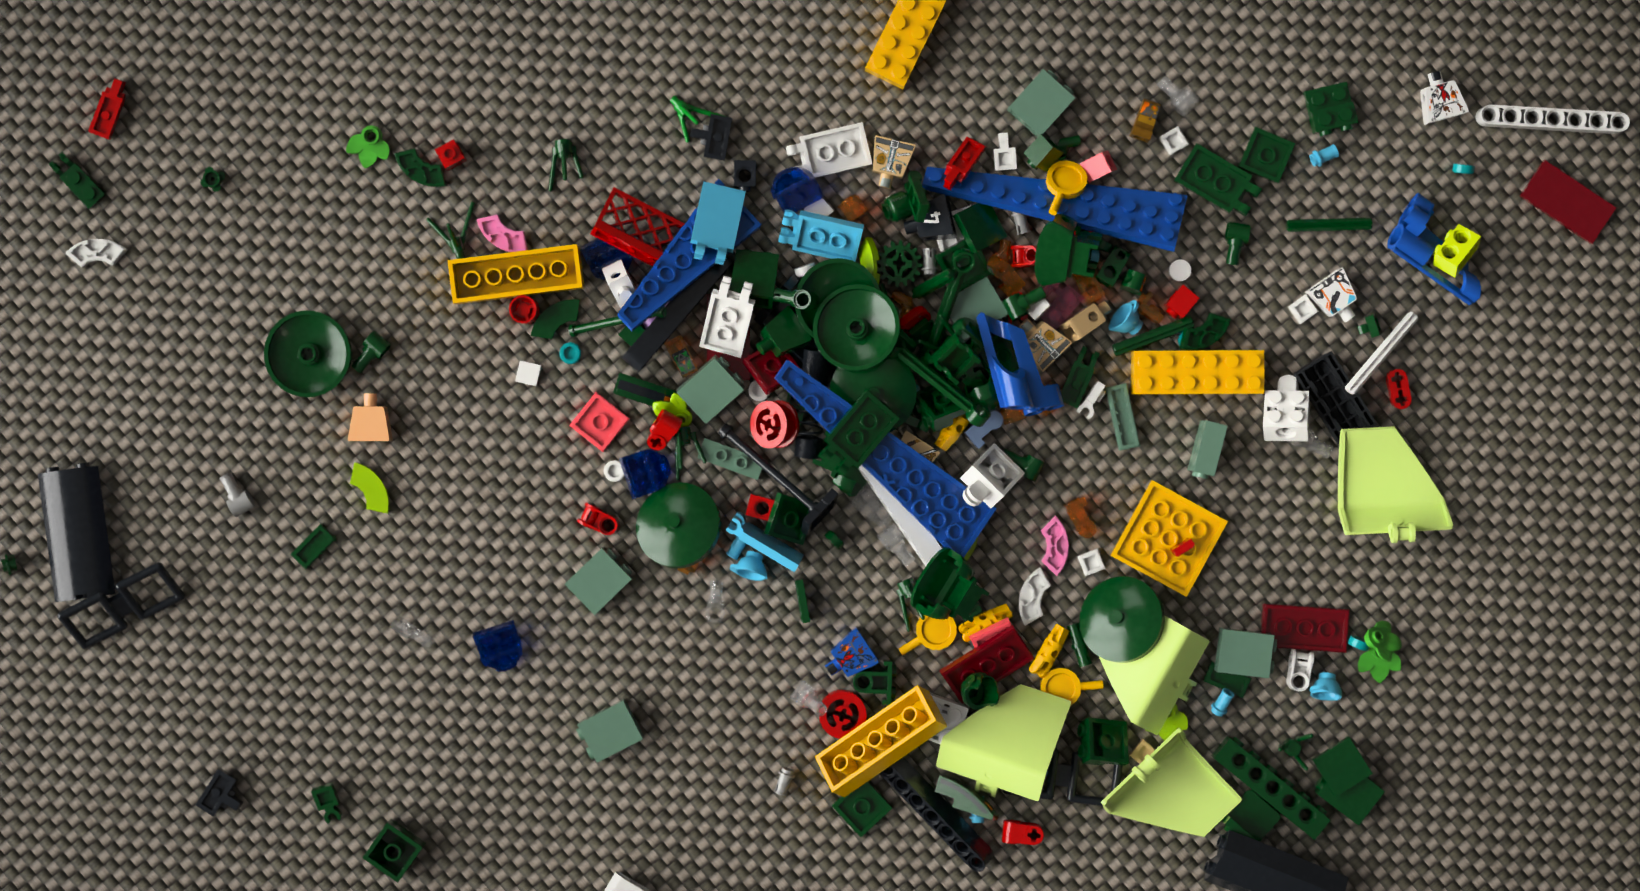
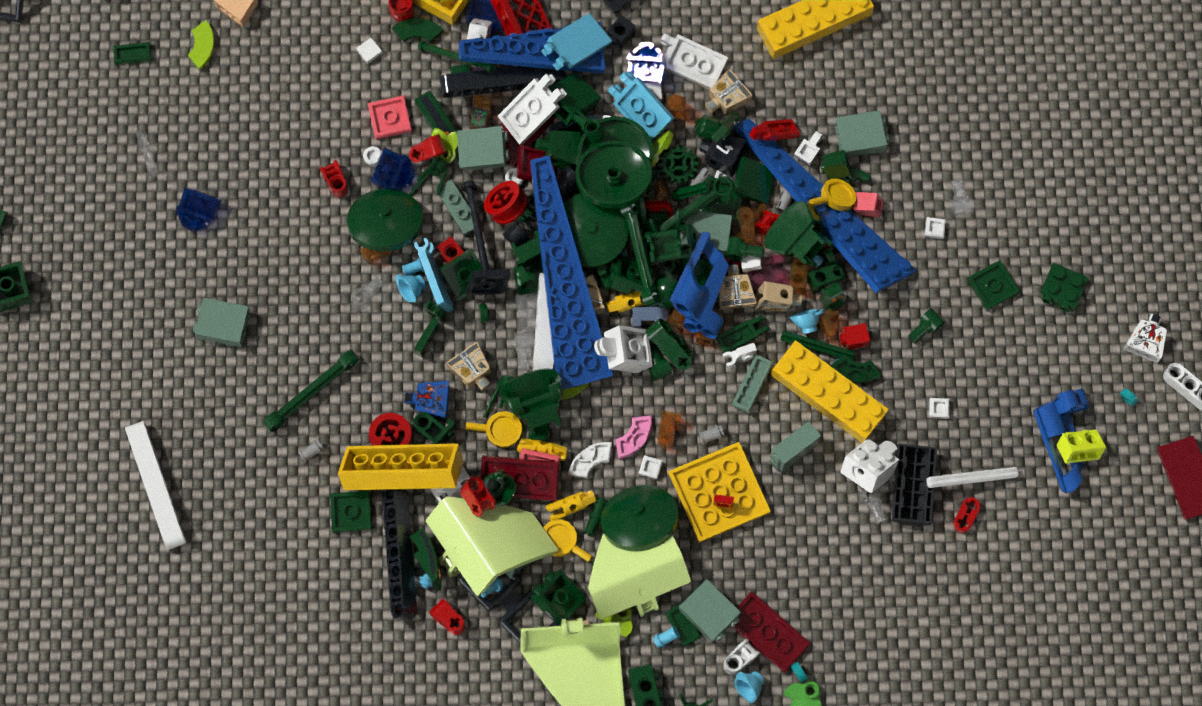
camera: 45 degrees right, 15 degrees down
teal tile [559,342,582,364] -> none
sand green brick [565,547,633,615] -> none
clear pin [789,680,828,716] -> none
dark green tile [818,390,900,476] -> none
pearl gold leg [1129,98,1161,143] -> none
white tile [1169,259,1191,281] -> none
dark green tile [1174,143,1262,216] -> none
dark green axle [1286,218,1373,232] -> none
white torso [1305,268,1357,322] -> none
medium azure pin [1309,144,1339,167] -> none
yellowish green panel [1338,426,1453,543] -> none
dark green tile [1357,313,1383,338] -> none
bright green plate [1364,621,1402,662] -> none
none -> dark green piece [263,349,359,432]
none -> dark green plate [424,300,446,322]
none -> torso [446,342,491,391]
none -> red piece [460,476,496,517]
none -> dark green piece [645,318,695,370]
none -> light grey pin [699,425,725,444]

